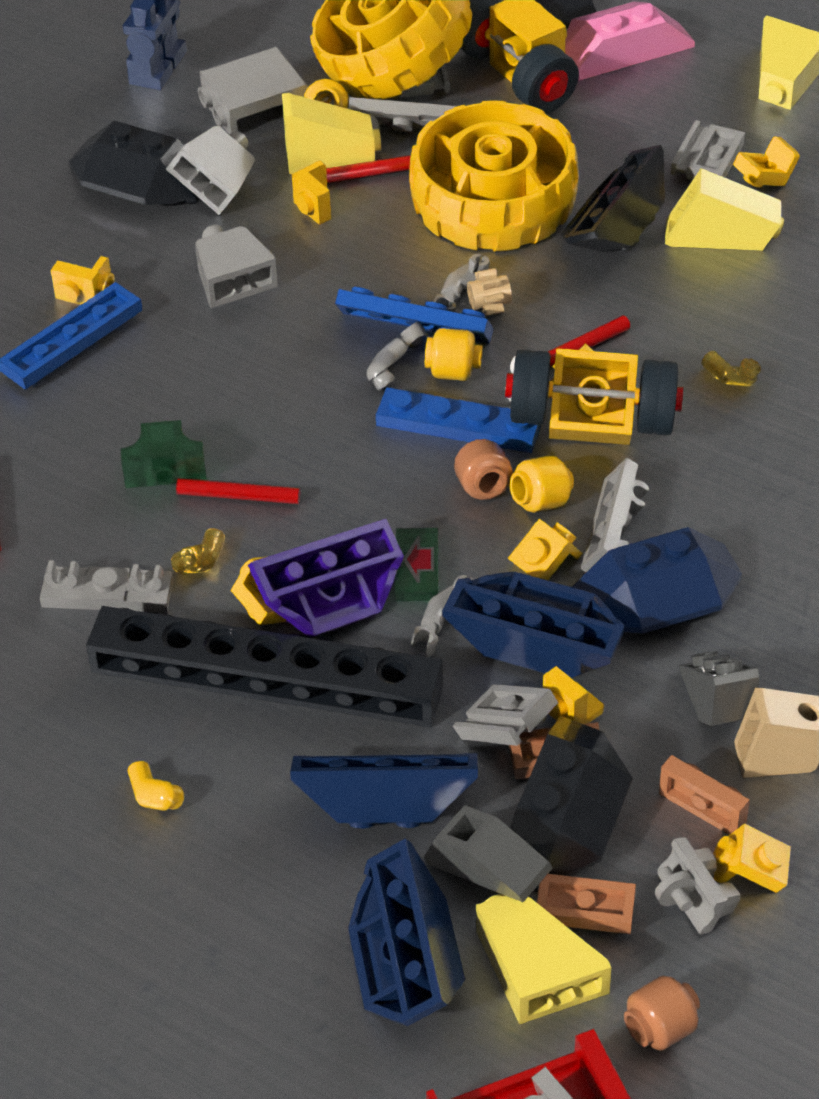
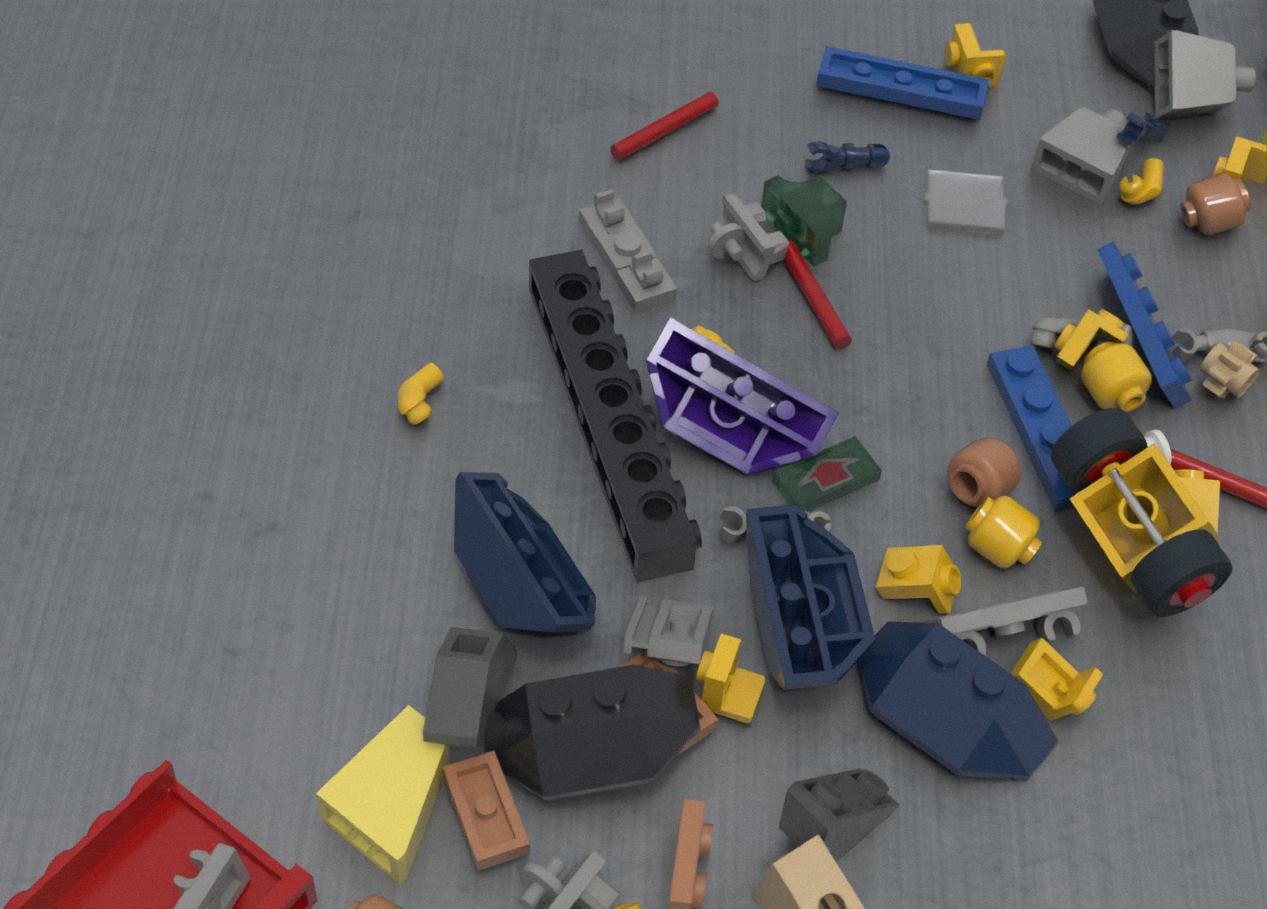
camera: 55 degrees right, 5 degrees up
clear yellow arm [171,528,225,574] -> none
dark blue wedge [348,838,466,1027] -> none
none -> light grey hips [708,193,789,282]
none -> dark blue piece [805,141,890,172]
none -> clear piece [923,170,1009,234]
none -> yellow bracket [1010,638,1103,721]
none -> yellow bracket [1054,309,1129,371]
none -> dark blue piece [1116,113,1171,146]
none -> yellow arm [1119,158,1164,205]
none -> nougat head [1180,173,1251,237]

